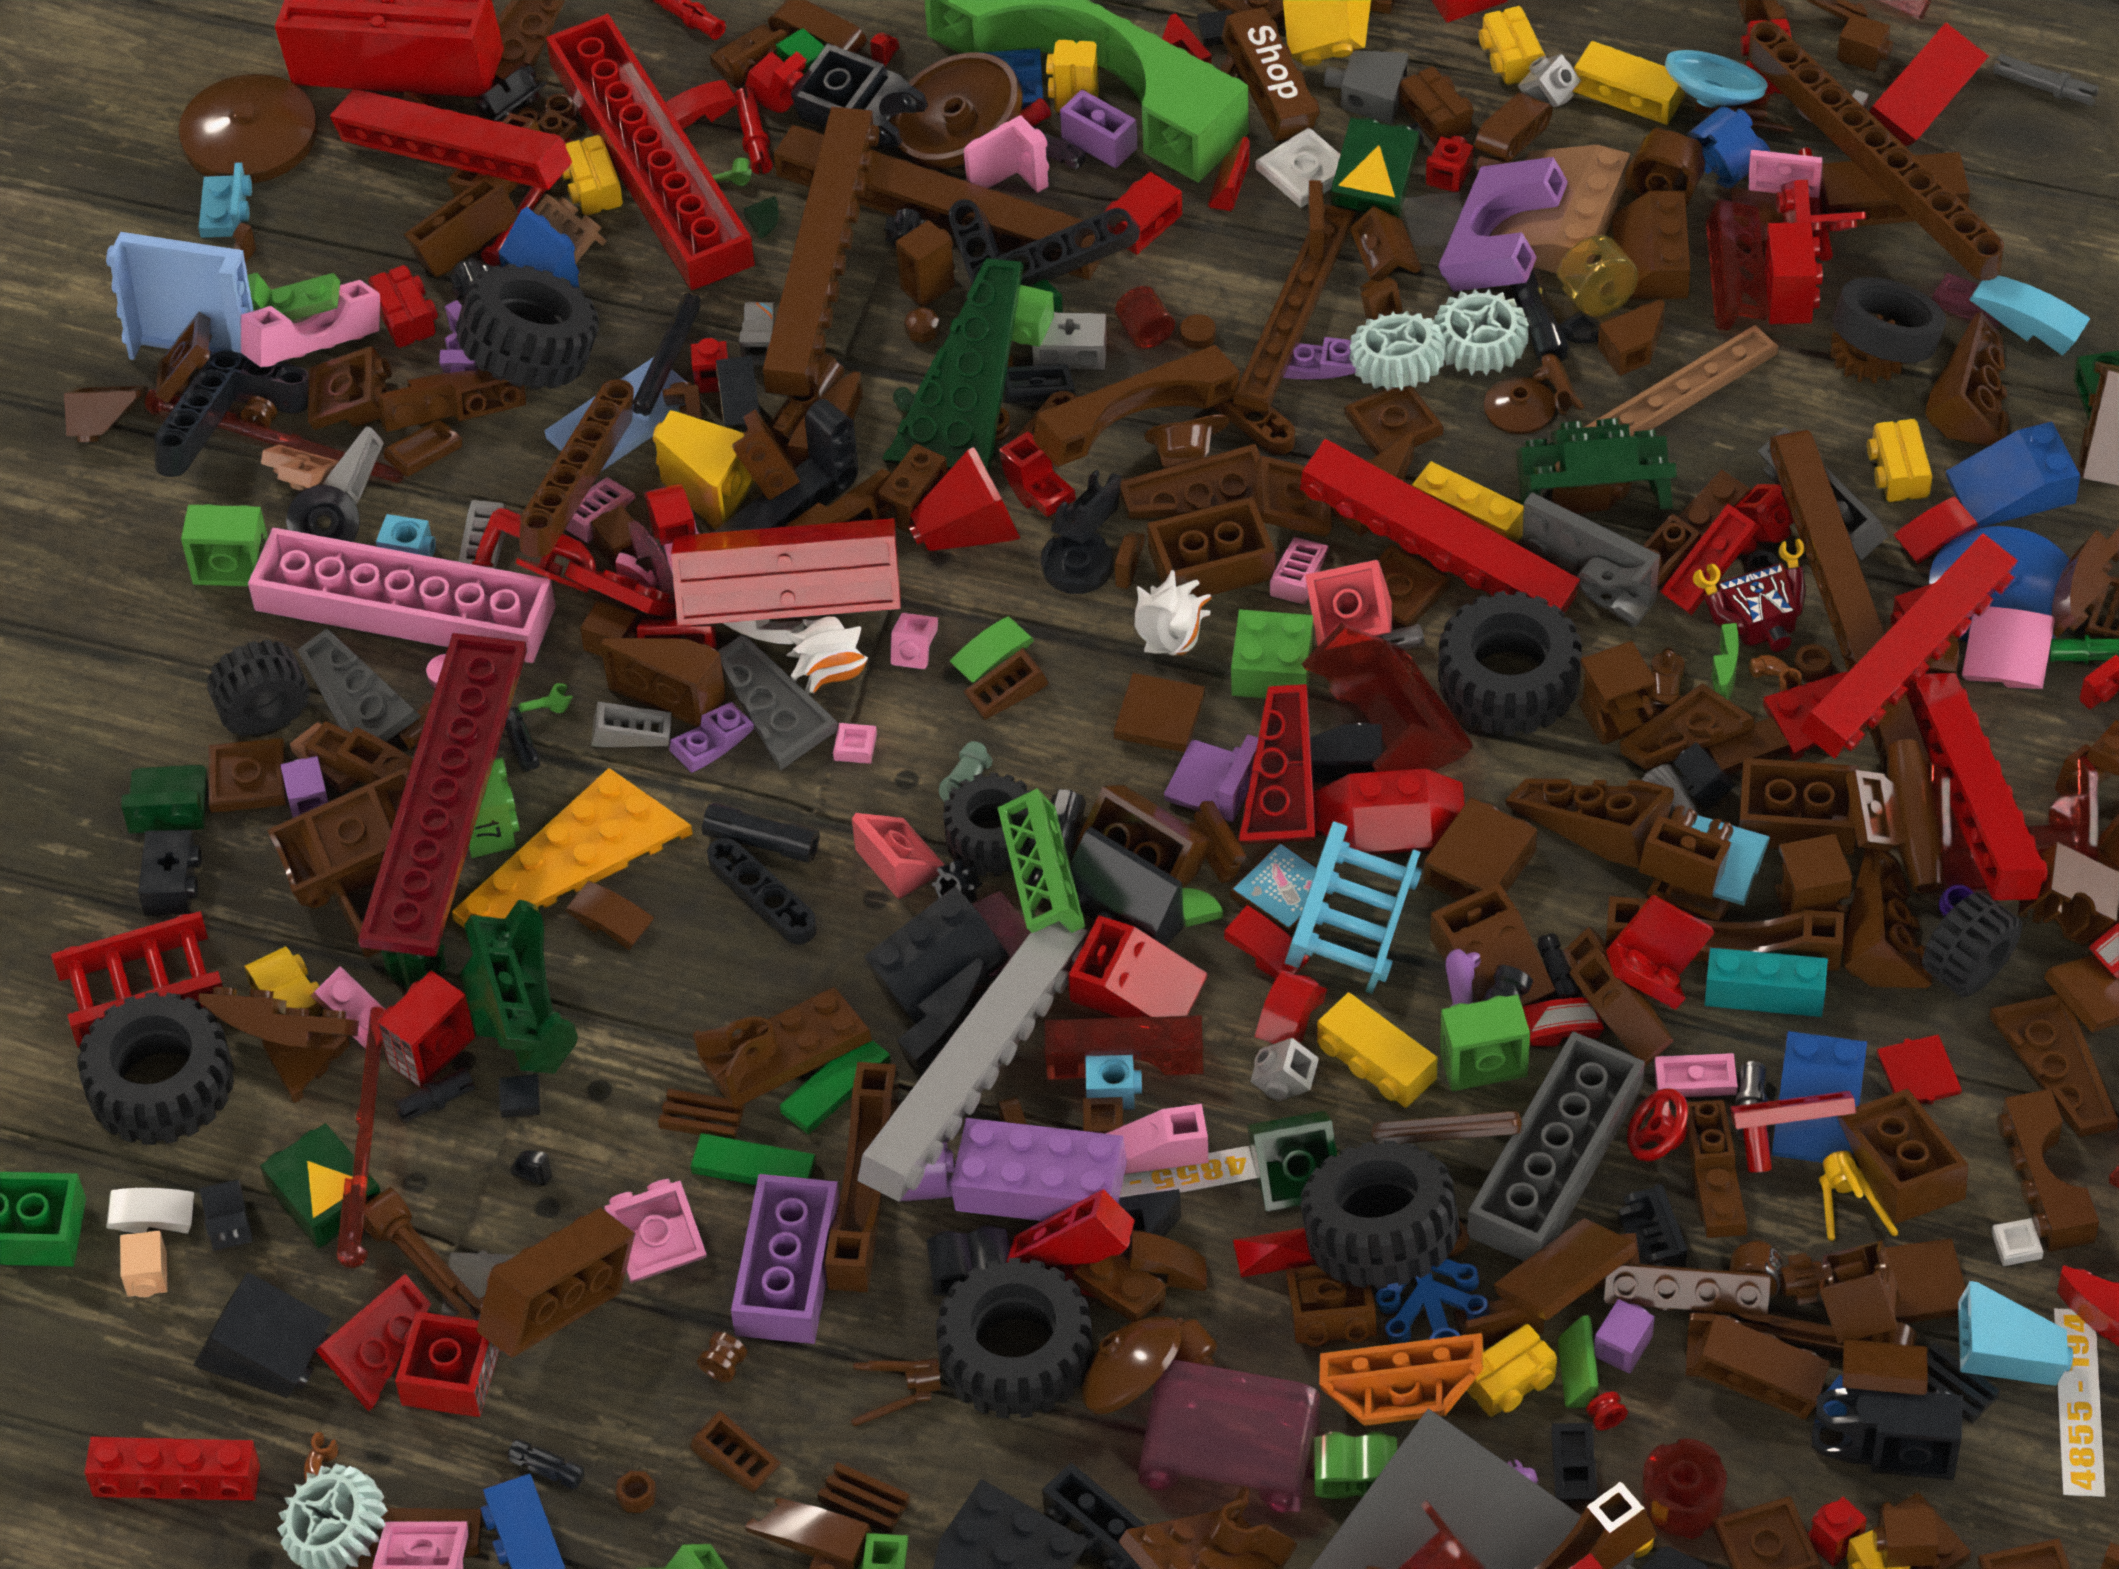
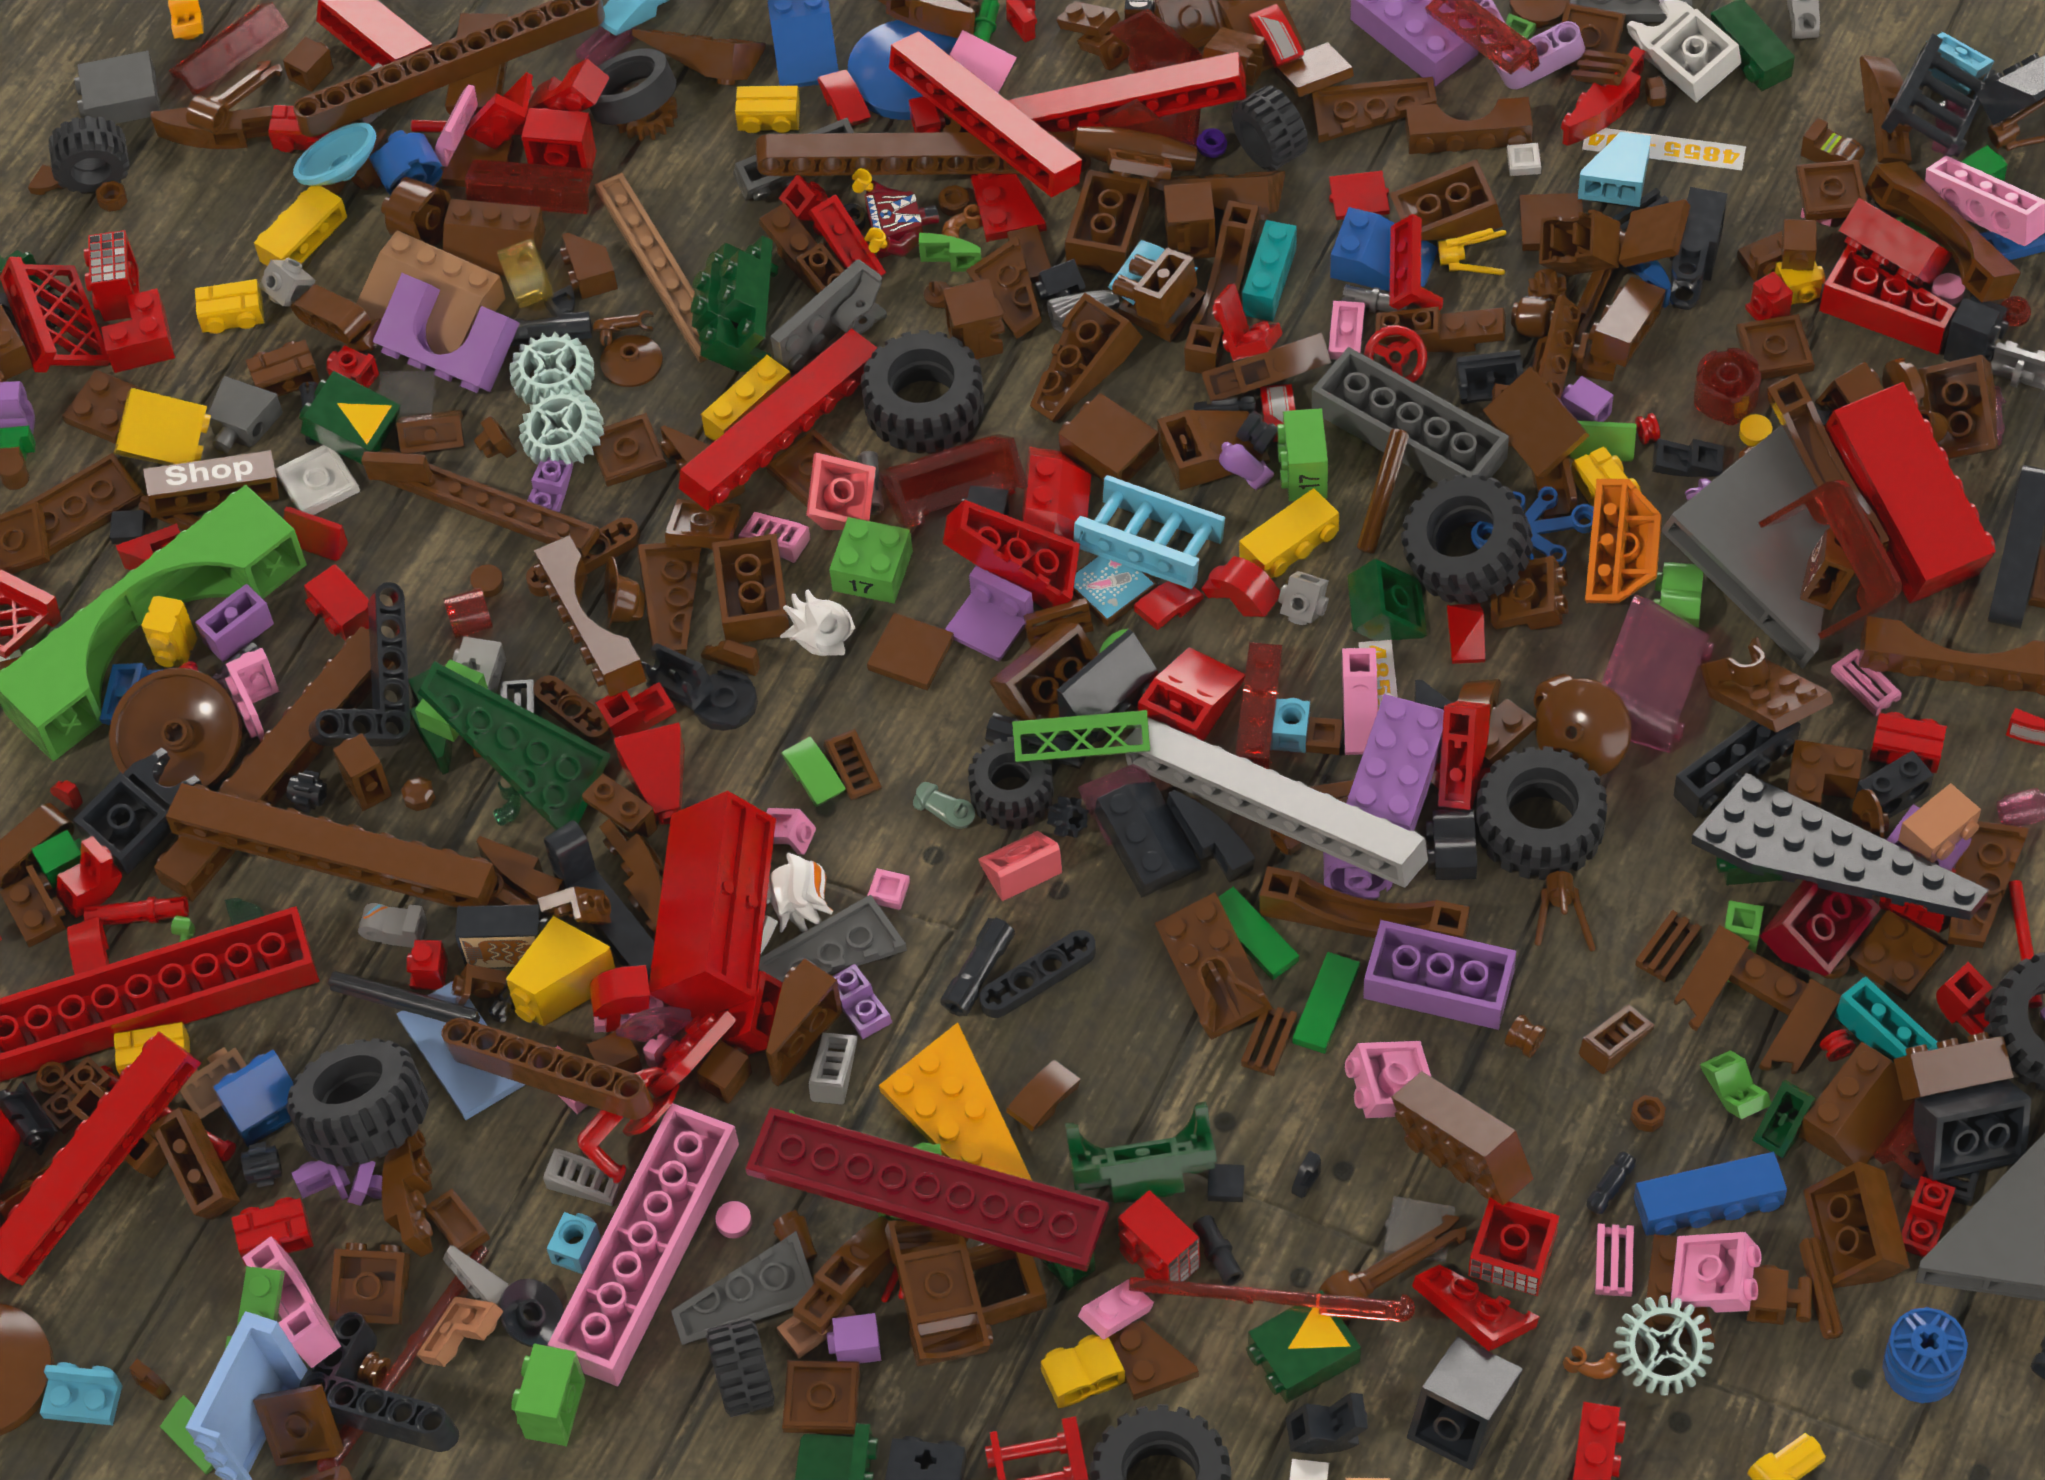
camera: 80 degrees left, 5 degrees up
reddish brown slope [199,987,359,1050] -> none
none -> red arch [528,59,610,112]
none -> bright pink tile [1595,1224,1634,1297]

